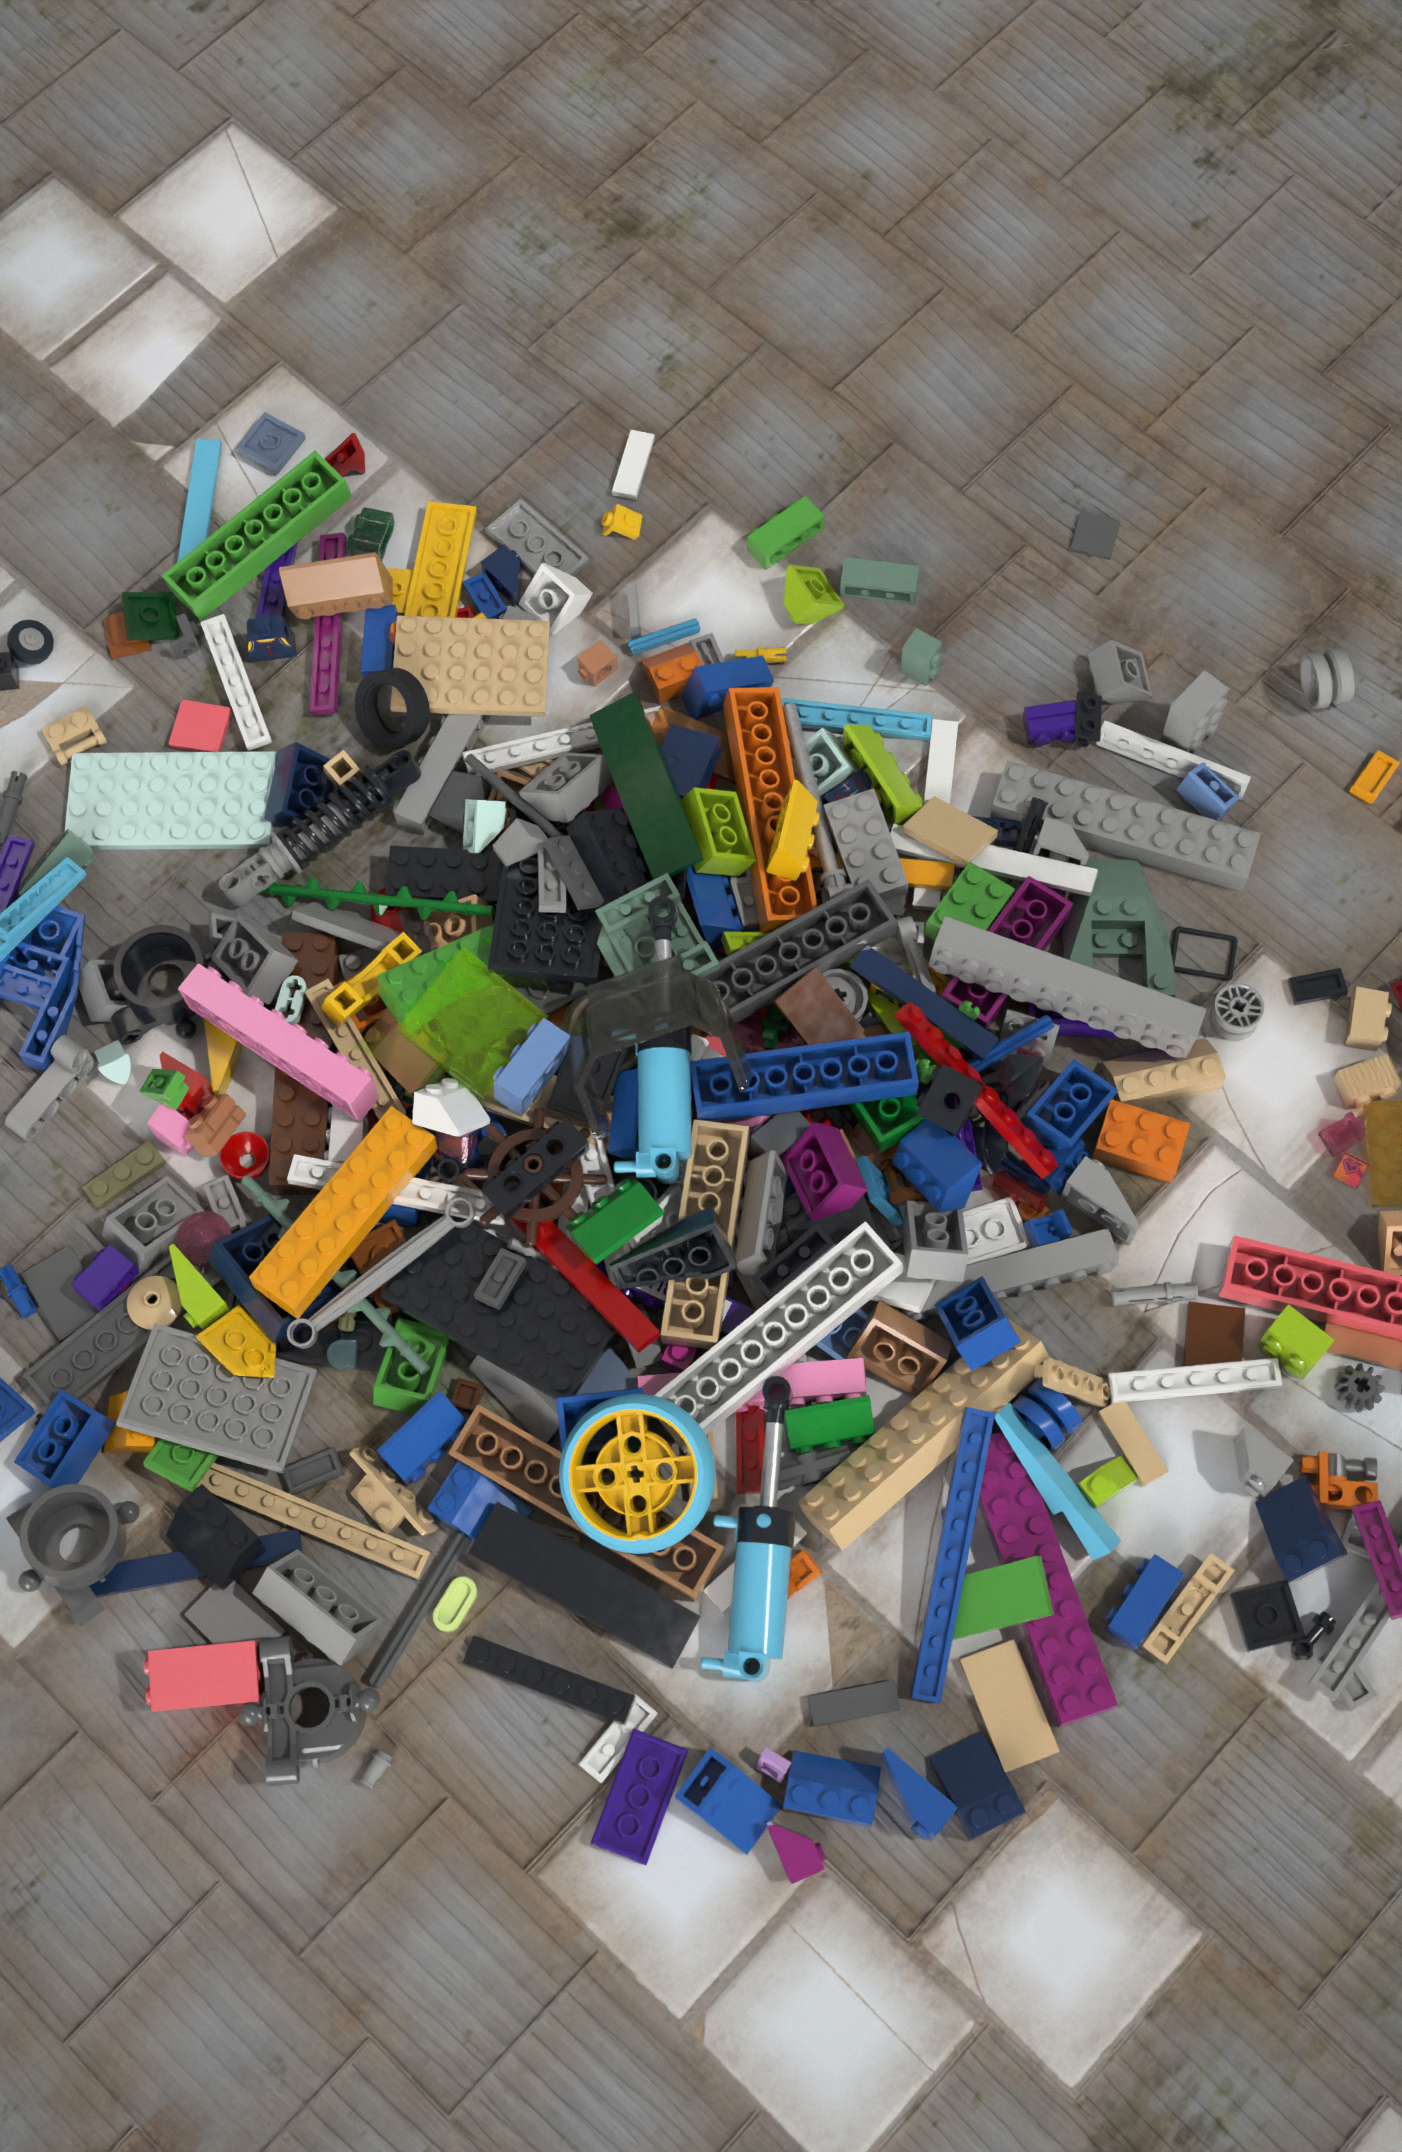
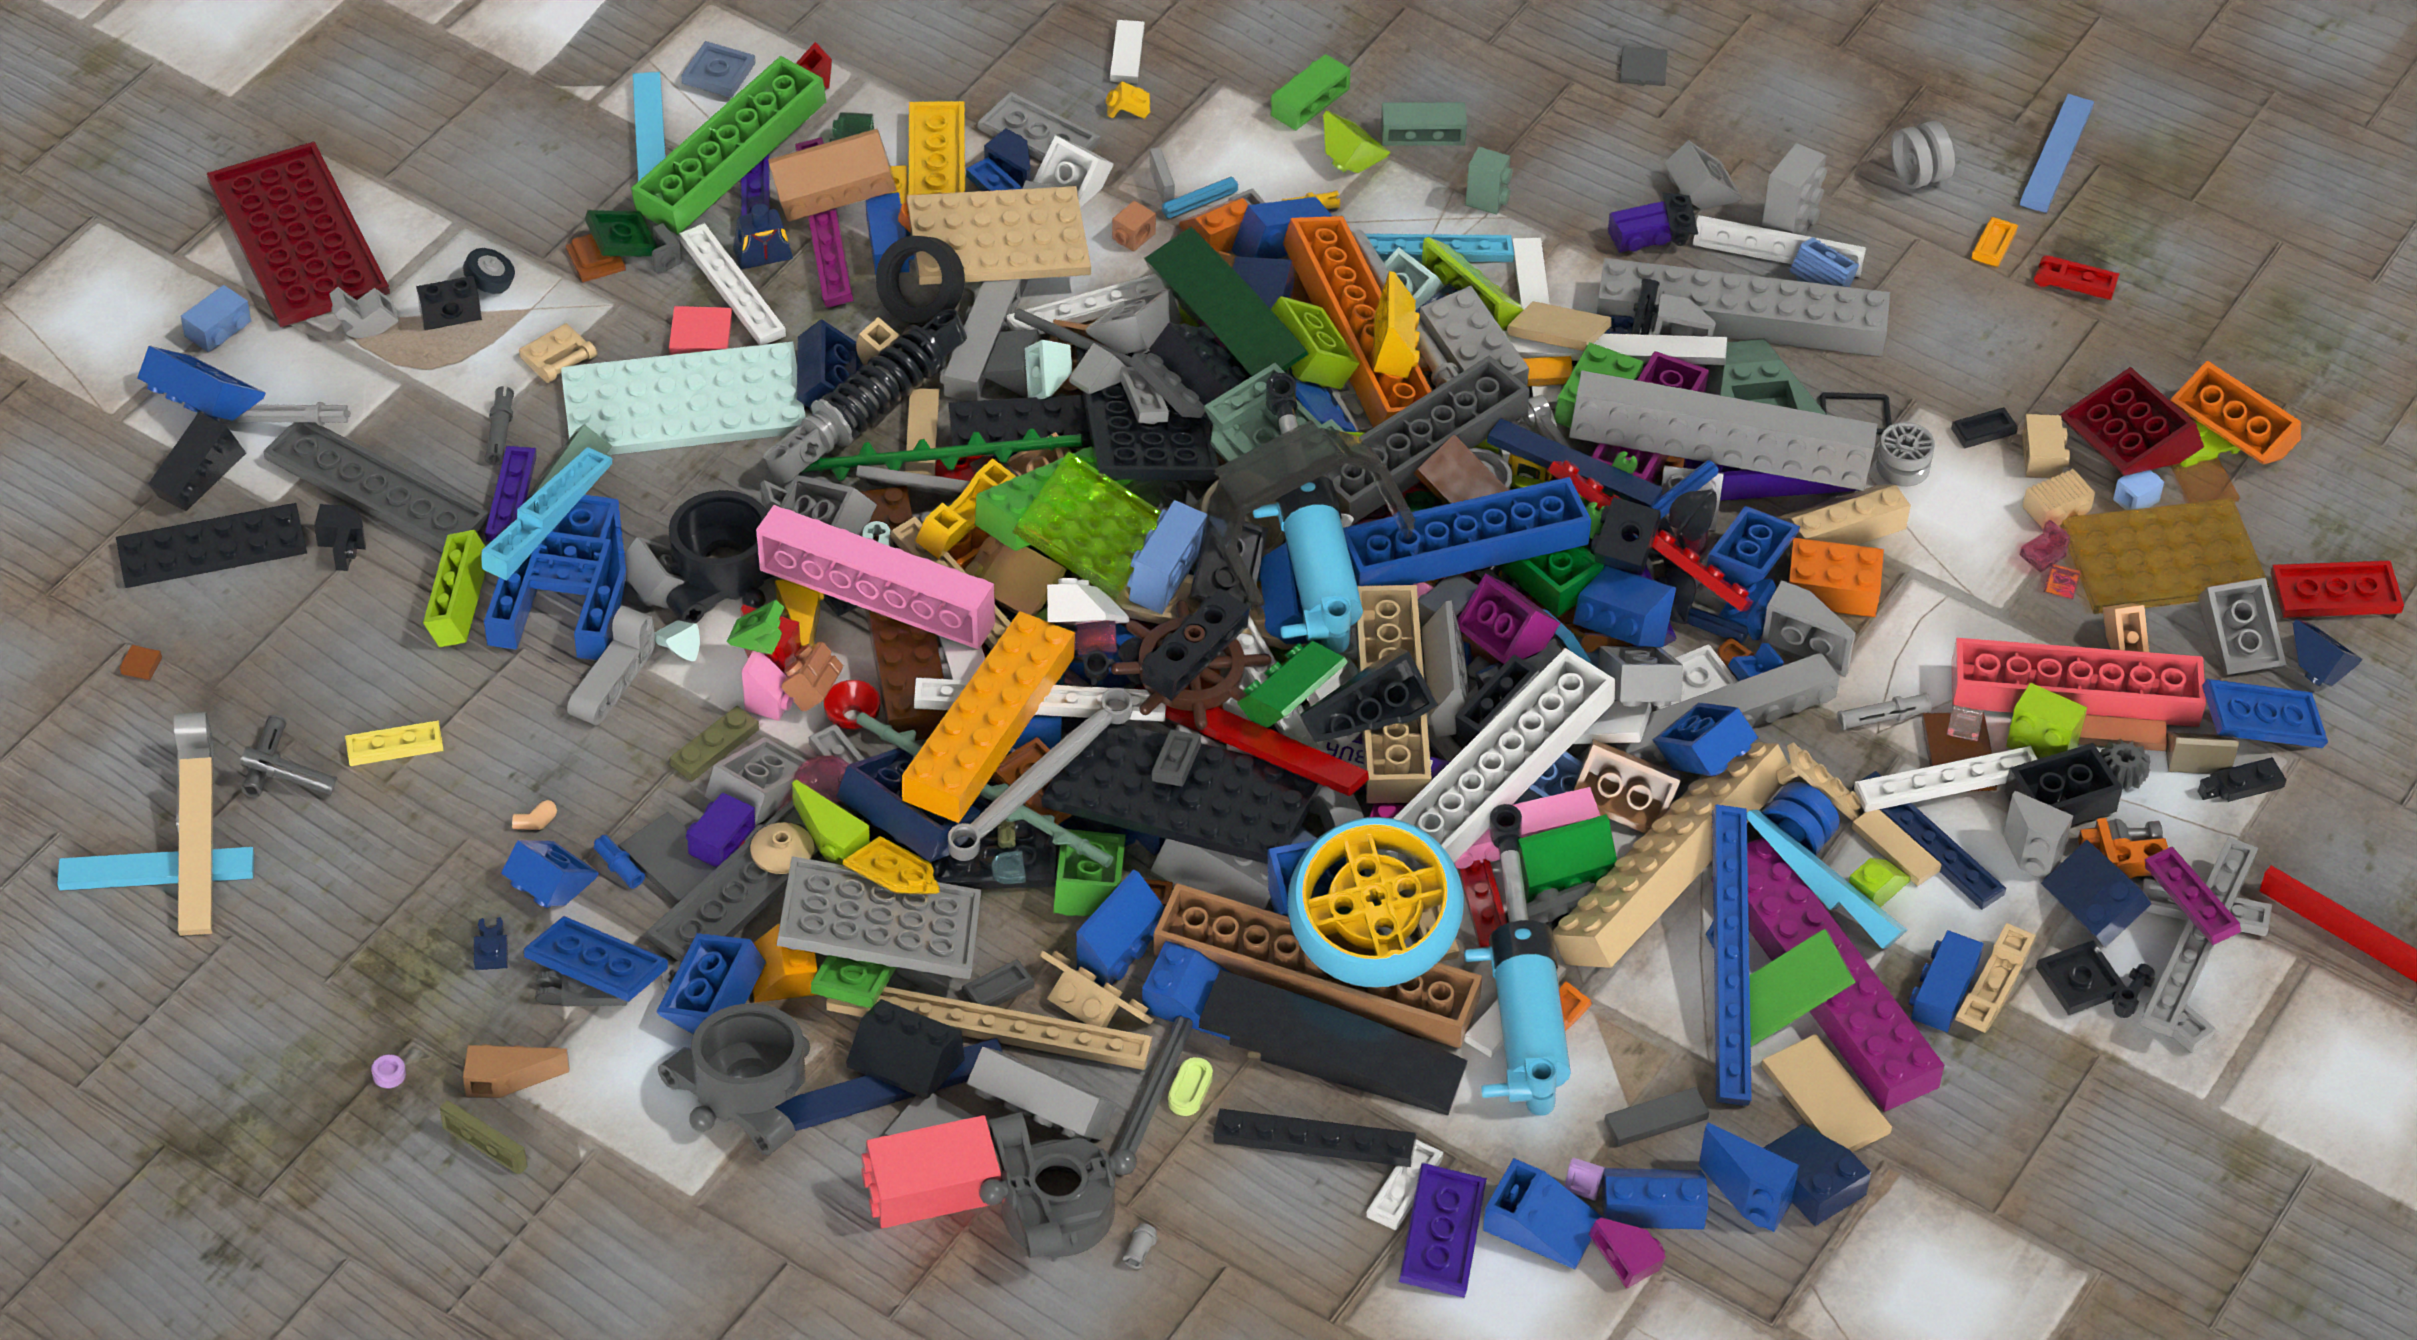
camera: 15 degrees left, 20 degrees down
clear red pin [992,1171,1047,1213] -> none
none -> tan tile [905,389,939,476]
none -> dark blue tile [1852,771,2006,910]
none -> clear tile [1947,705,1984,741]
none -> black brick [2004,743,2123,826]

